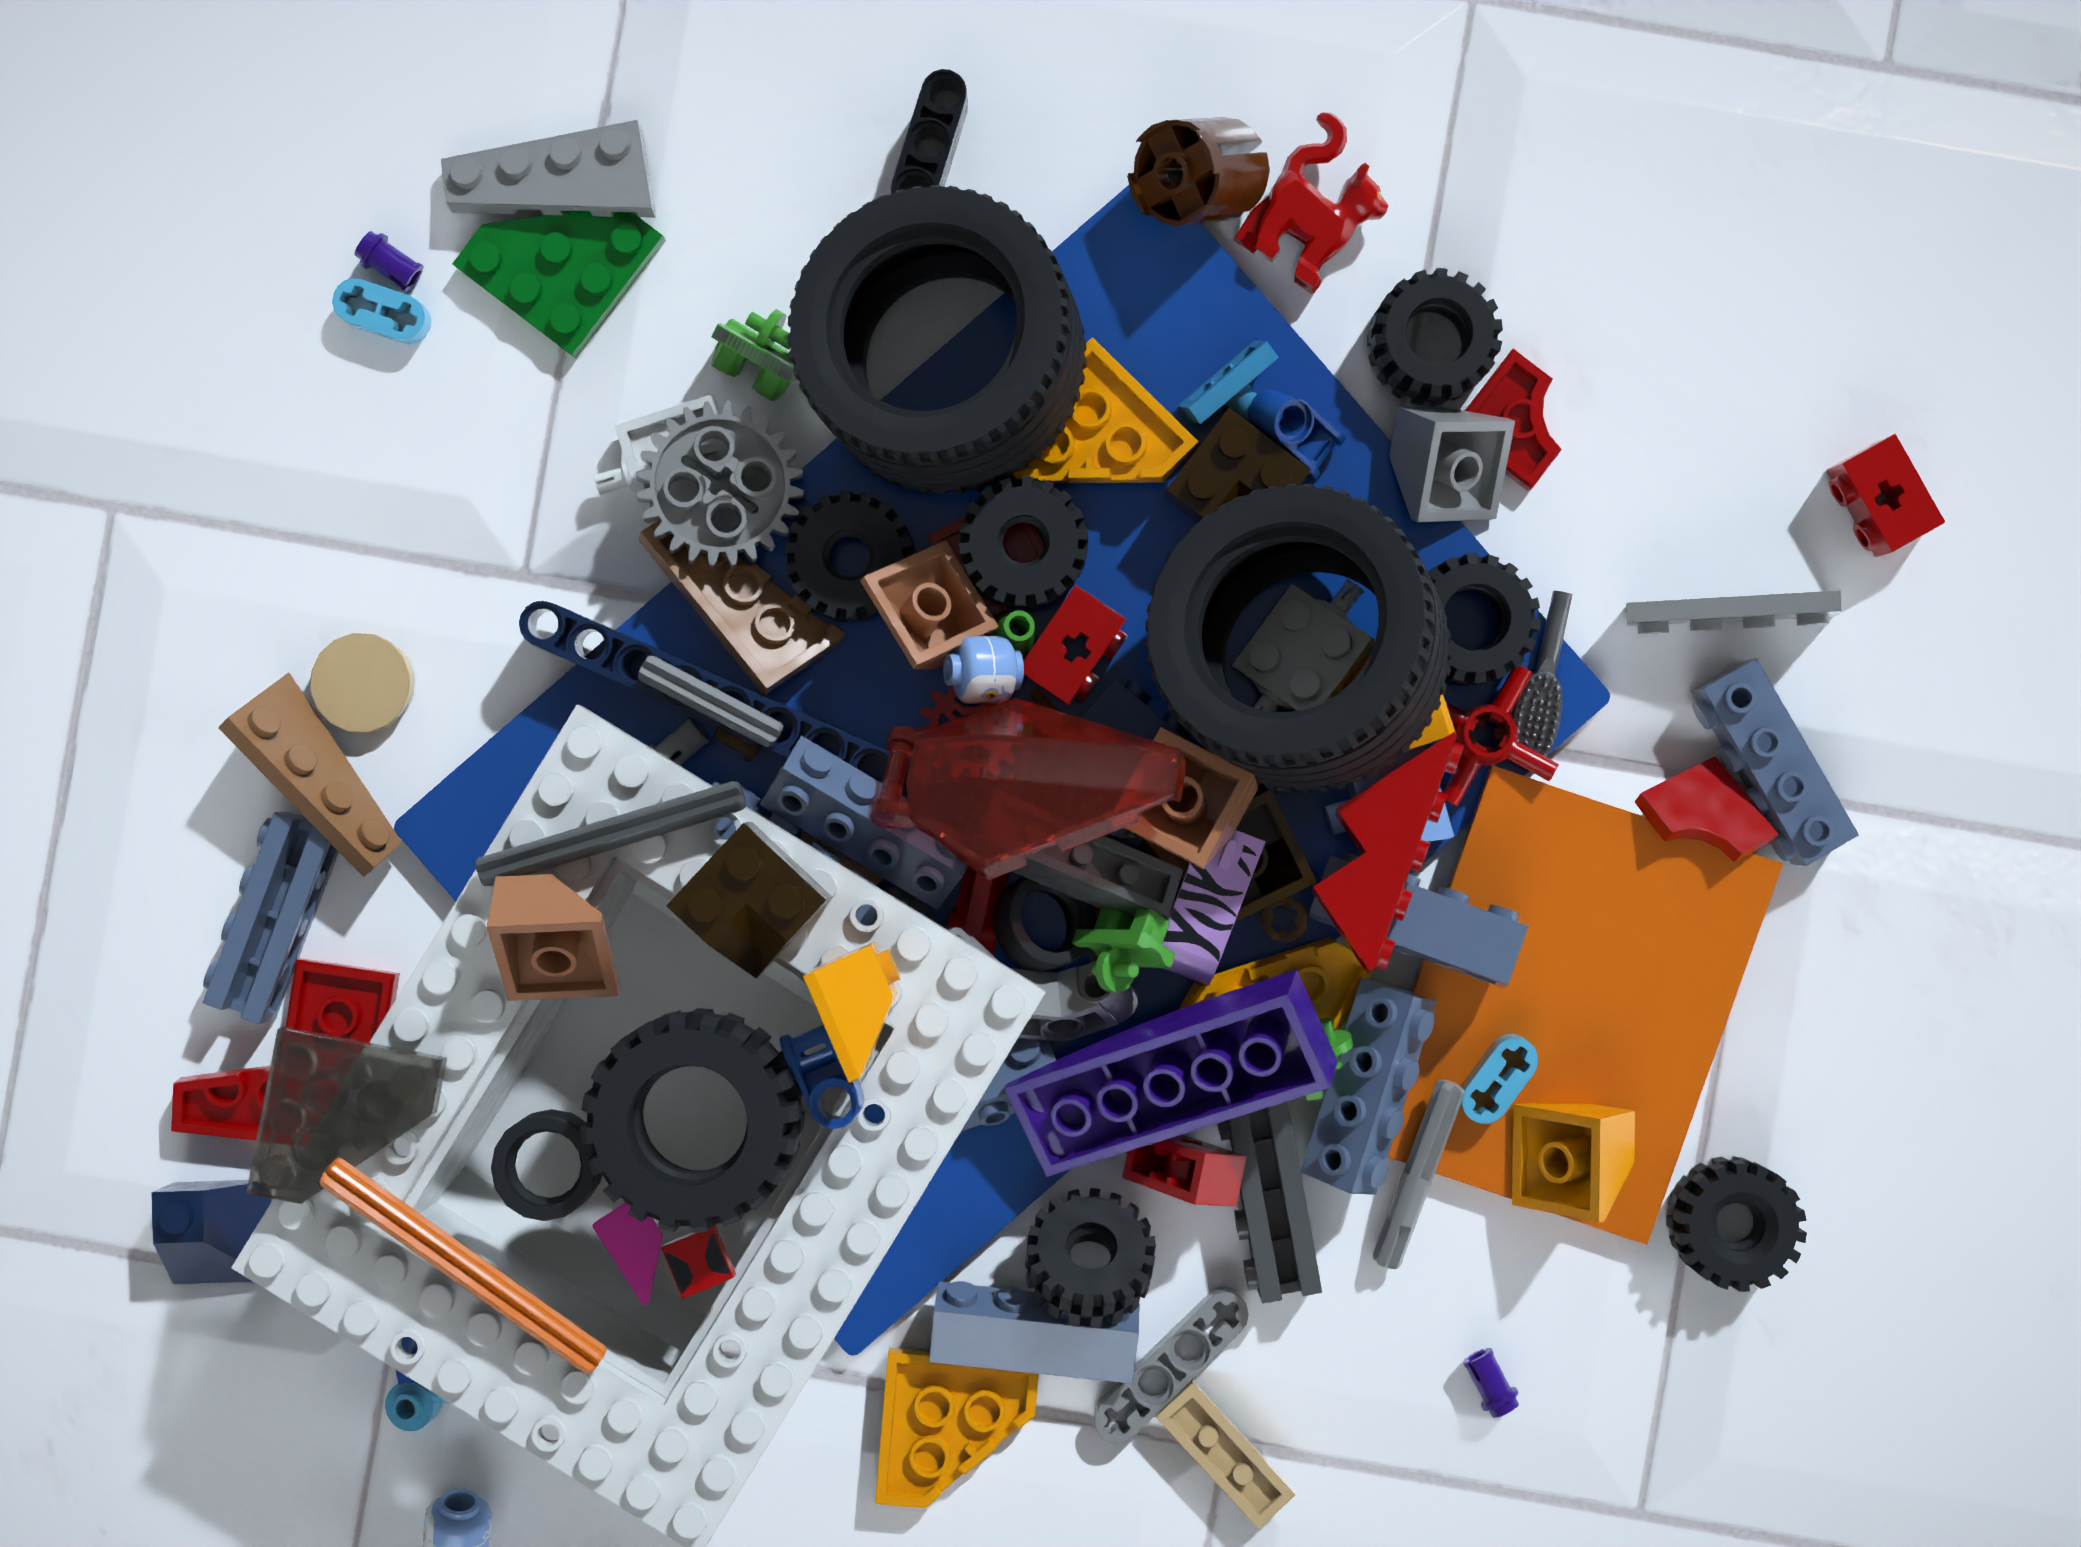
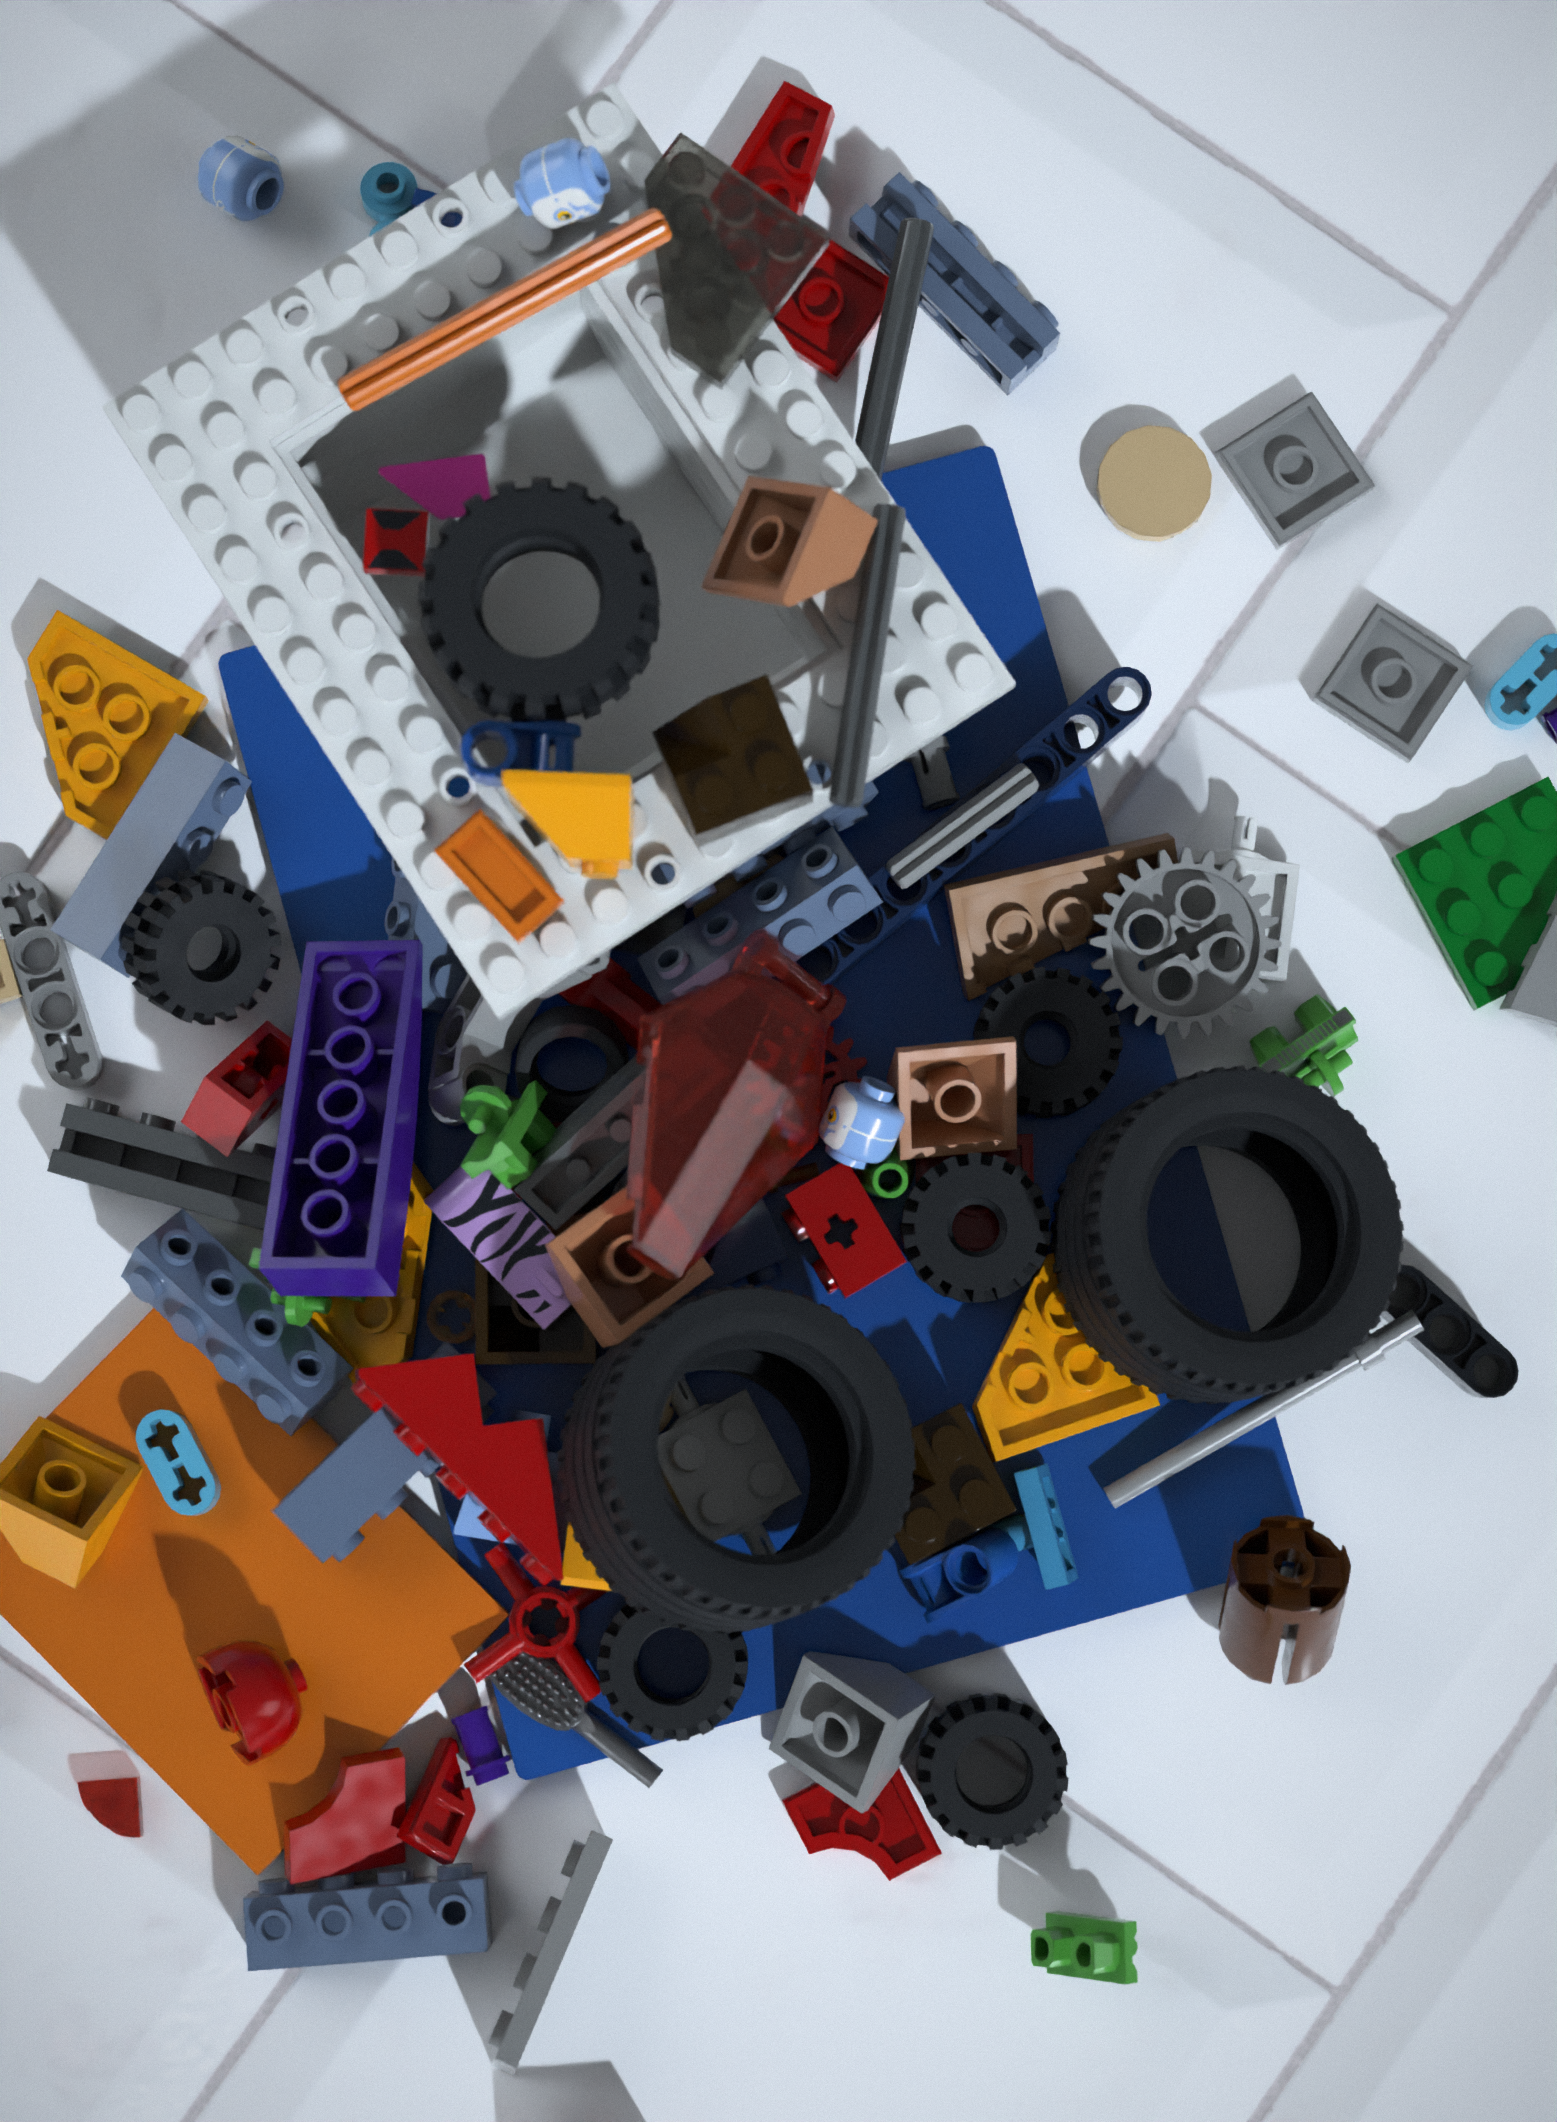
camera: 115 degrees right, 5 degrees down
dark blue slope [151,1179,274,1284] -> none
medium nougat wing [218,672,403,877] -> none
black tyre [491,1109,602,1221] -> none
clear orange piece [713,727,759,762] -> none
red animal [1233,112,1389,294] -> none
light grey axle [1373,1079,1465,1270] -> none
none -> clear red tile [78,1776,144,1838]
none -> red cylinder [197,1640,308,1766]
none -> red tile [396,1737,476,1865]
none -> orange tile [434,809,565,944]
none -> dark purple pin [451,1705,511,1786]
none -> light blue head [514,138,610,229]
none -> dark grey axle [855,218,934,481]
none -> bright green hips [1030,1911,1138,1985]
none -> light grey bar [1103,1310,1424,1509]
none -> light grey tile [1214,391,1375,551]
none -> light grey tile [1312,603,1473,764]

